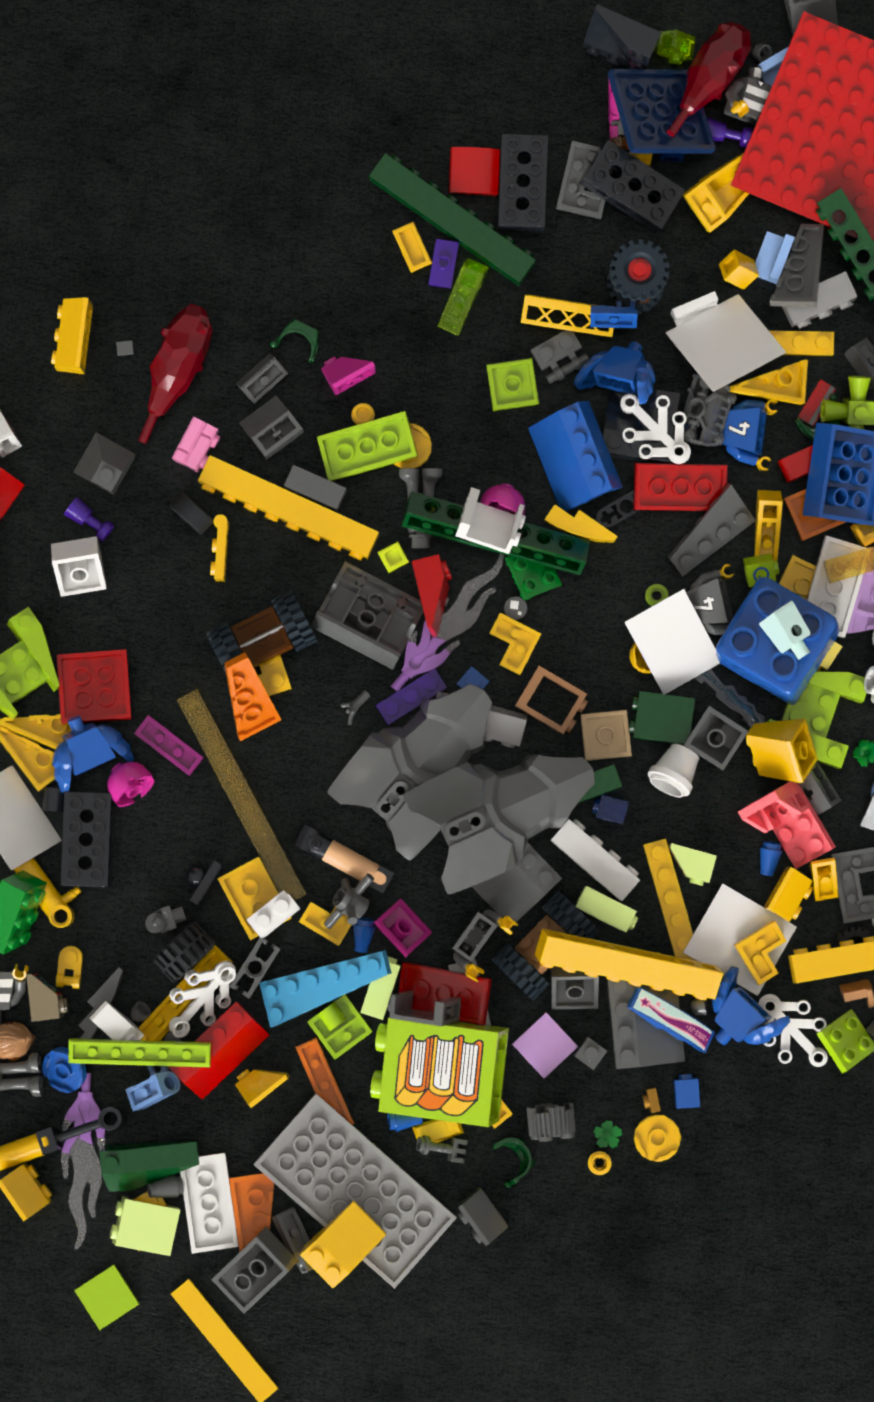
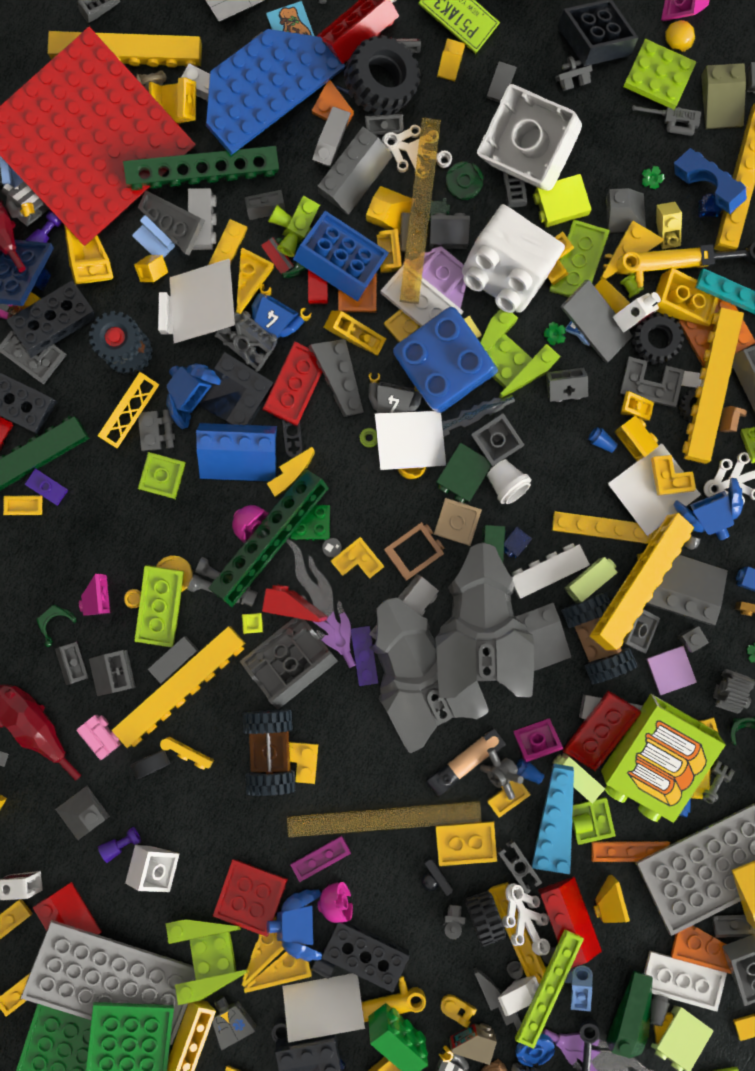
camera: 70 degrees left, 0 degrees up
orange wing [224,652,281,741] -> none
white panel [247,890,301,938] -> none
dark grey bar [341,690,371,725] -> none
dark grey panel [388,990,461,1027] -> none
clear neon green slope [438,258,489,335] -> none
dark grey torso [452,909,518,982] -> none
white panel [456,487,526,554] -> none
blue brick [456,666,489,689] -> none
blue plate [590,301,638,328] -> none
white plant [620,394,691,464] -> none
slope [627,986,715,1053] -> none
yellowish green slope [669,843,717,886] -> none
coral bracket [738,781,836,869] -> none
lime brick [743,554,779,587] -> none
yellow slope [746,718,818,783] -> none
light aqua torso [759,601,810,660] -> none

